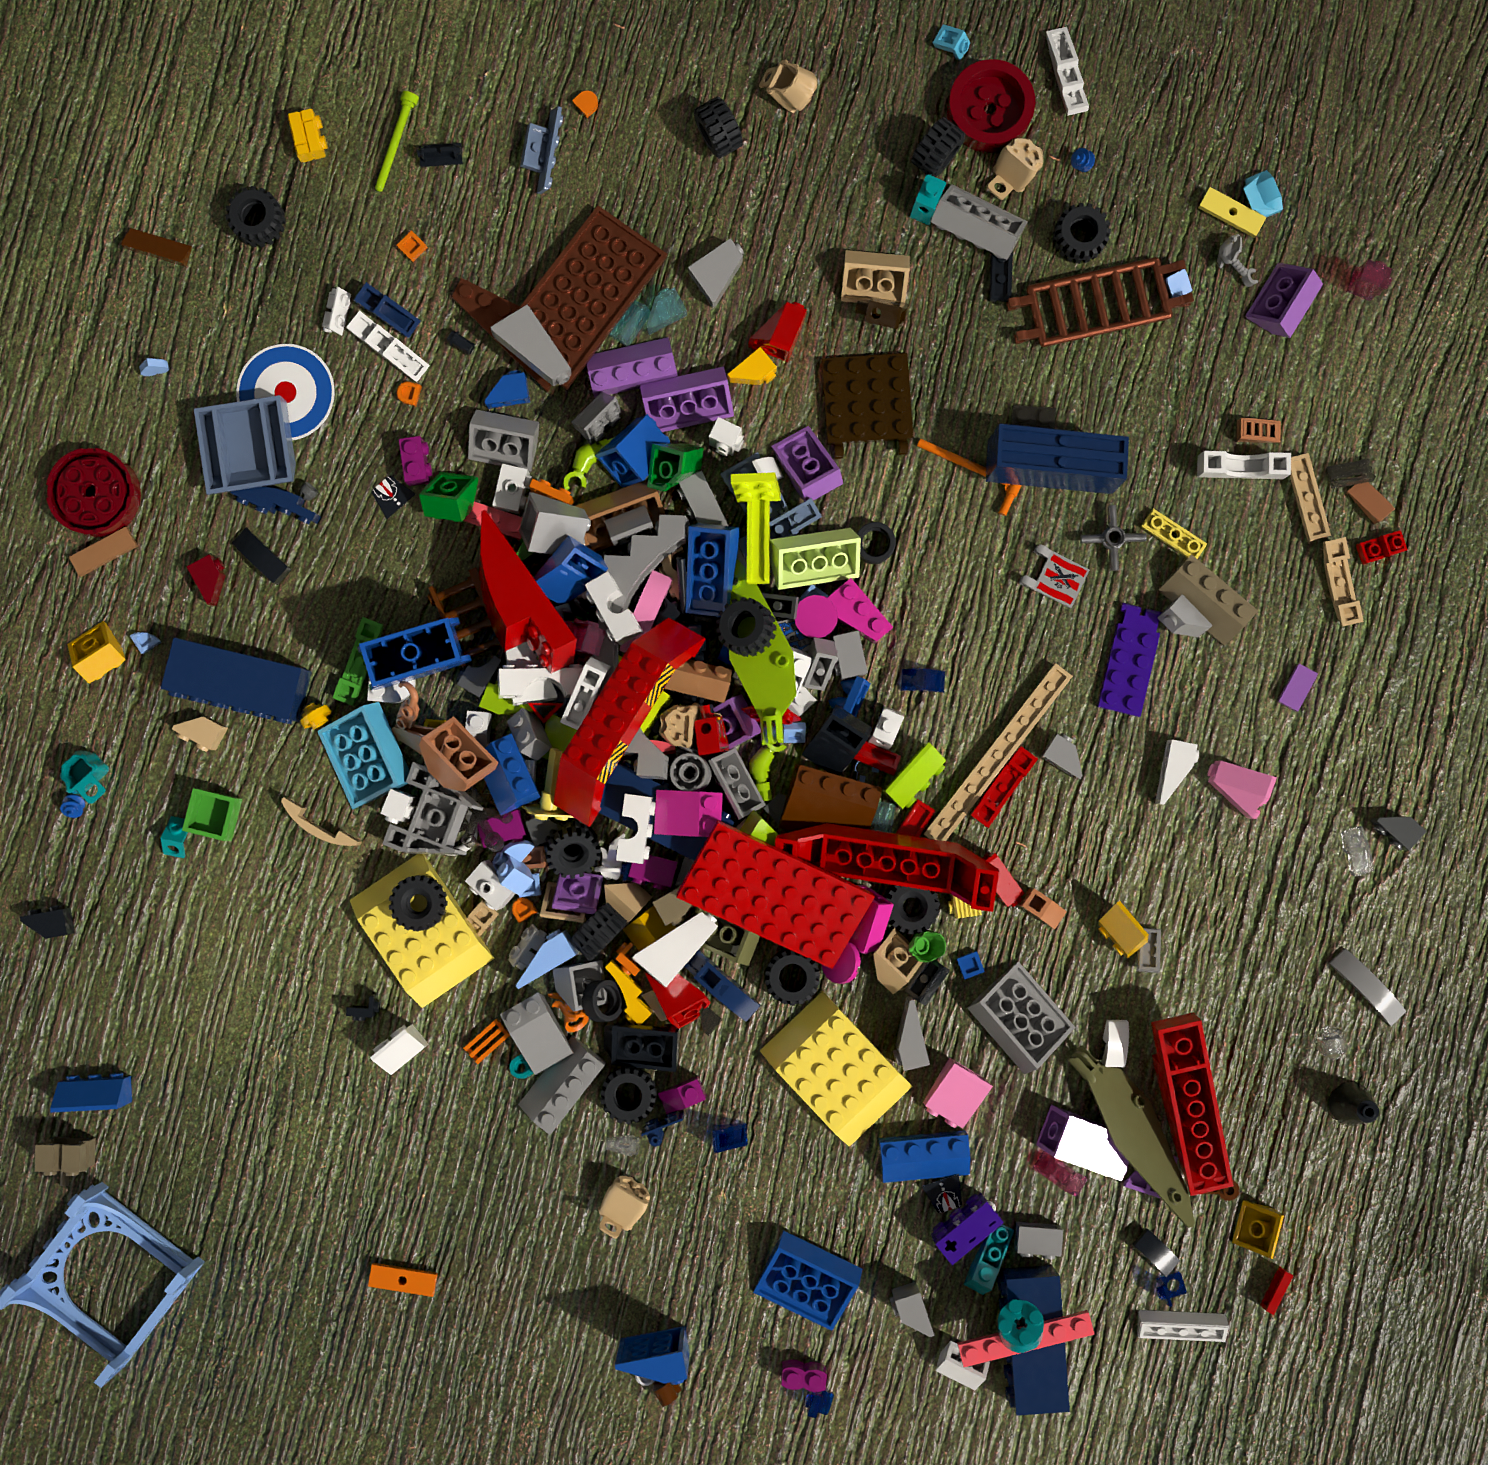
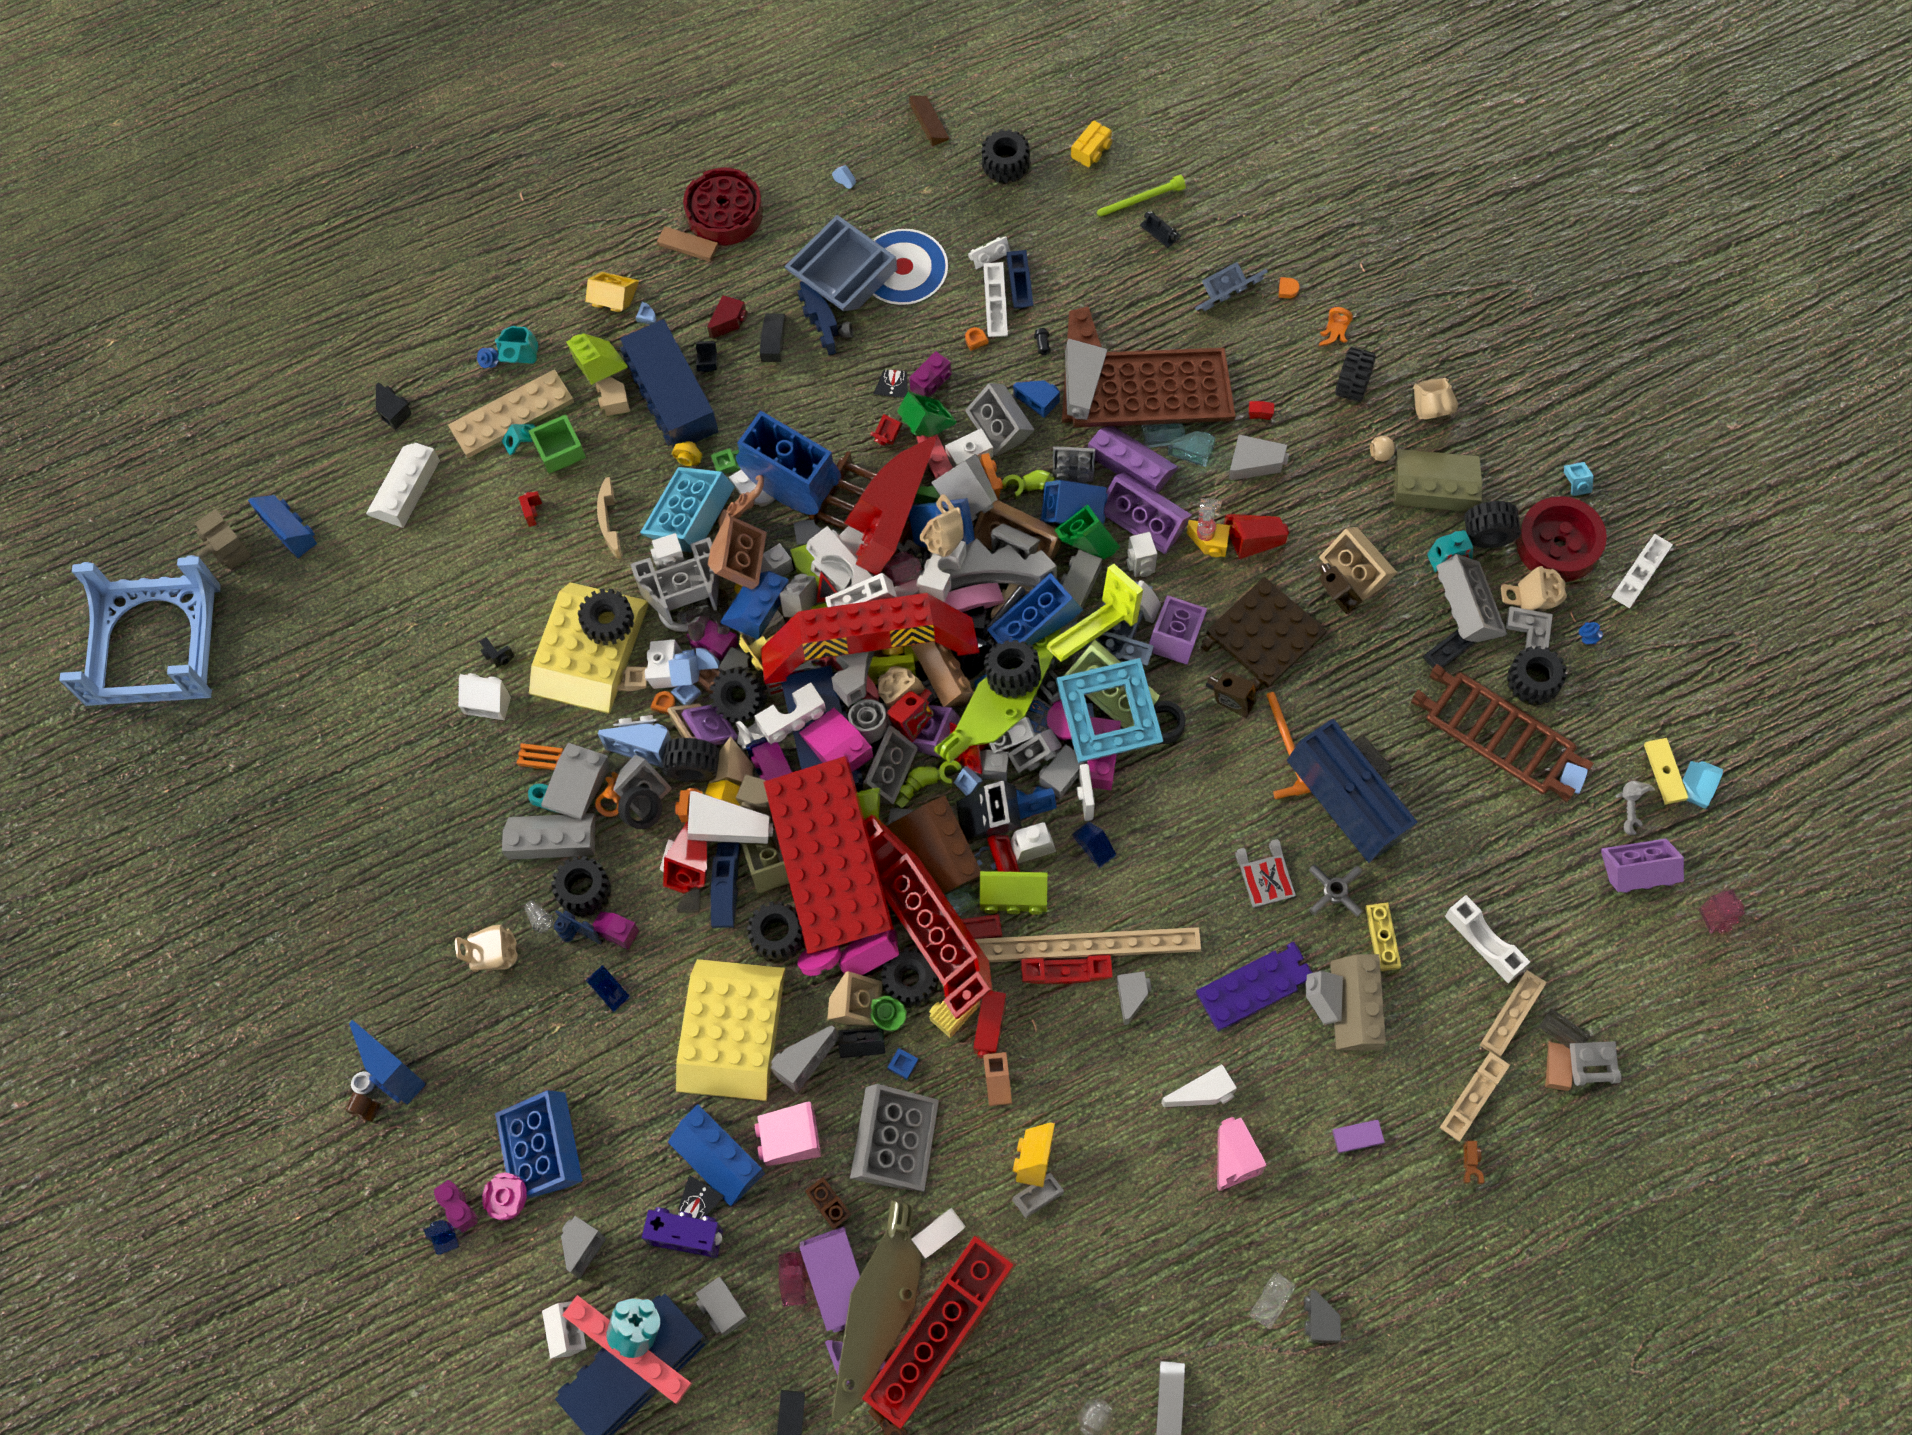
camera: 55 degrees right, 20 degrees down
orange tile [368,1263,438,1297] -> none
orange tile [396,230,428,262] -> none
black slope [604,1023,680,1072] -> none
yellow slope [605,959,653,1025] -> none
teal slope [963,1224,1014,1295] -> none
nougat slope [1236,418,1281,443] -> none
red slope [1356,530,1408,565] -> none
none -> white slope [366,443,440,528]
none -> tan plate [448,369,574,459]
none -> dark pink tile [482,1172,527,1221]
none -> red bracket [518,491,542,527]
none -> lime slope [566,333,628,385]
none -> black bracket [696,341,718,372]
none -> reddish brown slope [804,1177,852,1229]
none -> red bracket [870,414,903,446]
none -> tan piece [920,494,963,557]
none -> medium azure plate [1056,658,1163,763]
none -> white plate [1077,764,1095,821]
none -> clear leg [1197,498,1222,541]
none -> dark brown torso [1206,672,1257,718]
none -> red piece [1249,401,1274,420]
none -> orange piece [1319,307,1353,346]
none -> tan piece [1370,435,1394,462]
none -> olive slope [1393,449,1482,512]
none -> dark orange plate [1463,1141,1484,1185]
none -> light grey plate [1506,606,1553,651]
none -> light grey plate [1570,1041,1621,1086]

